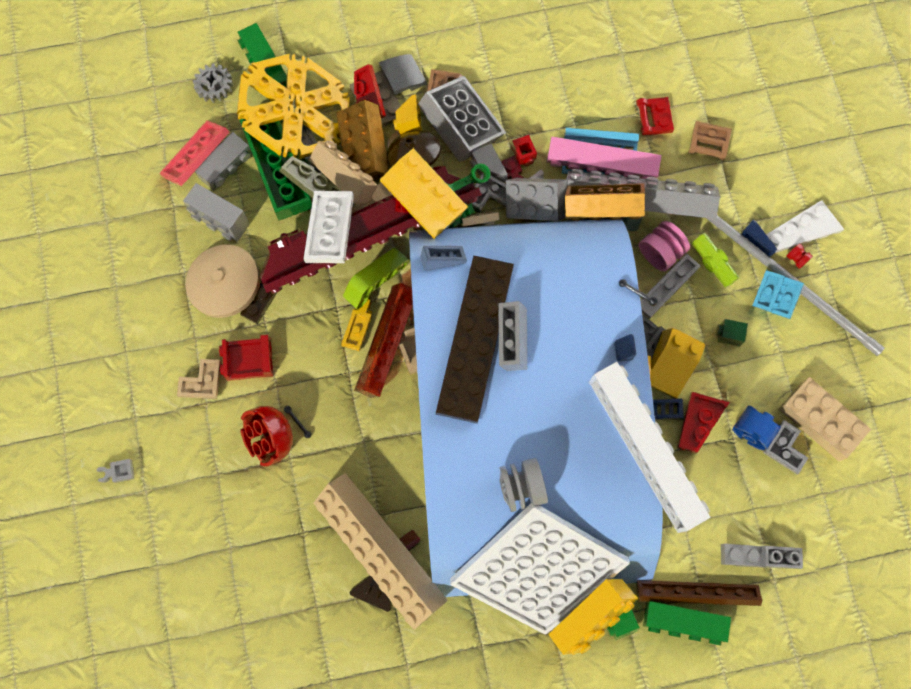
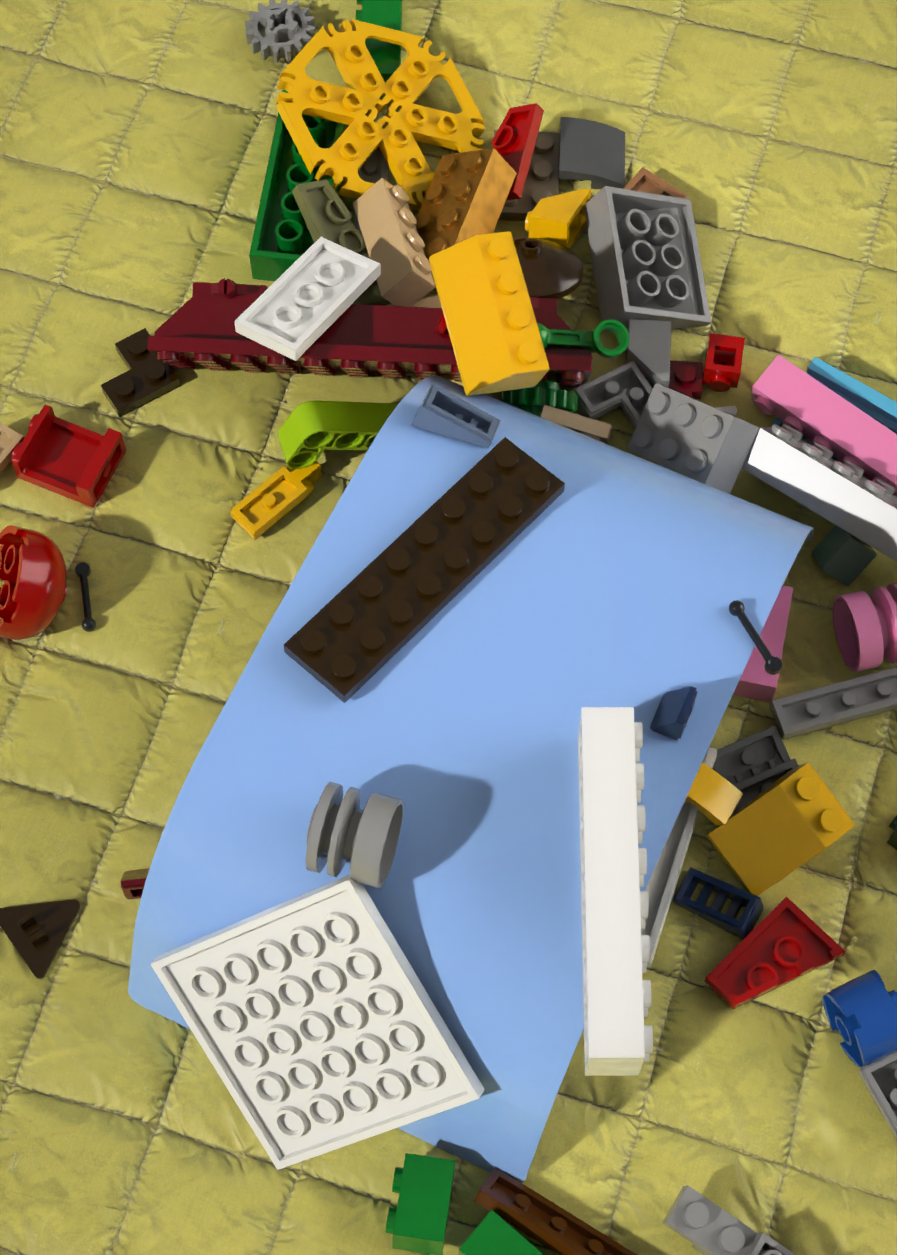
camera: 30 degrees right, 10 degrees down
coral tile [160,120,229,186] -> none
light grey brick [183,183,250,242] -> none
tan dish [186,245,260,318] -> none
light grey brick [195,132,252,191] -> none
tan brick [313,473,448,630] -> none
clear red brick [354,283,413,398] -> none
light grey brick [499,301,527,371] -> none
yellow brick [548,579,638,655] -> none
brick [565,183,645,221] -> none

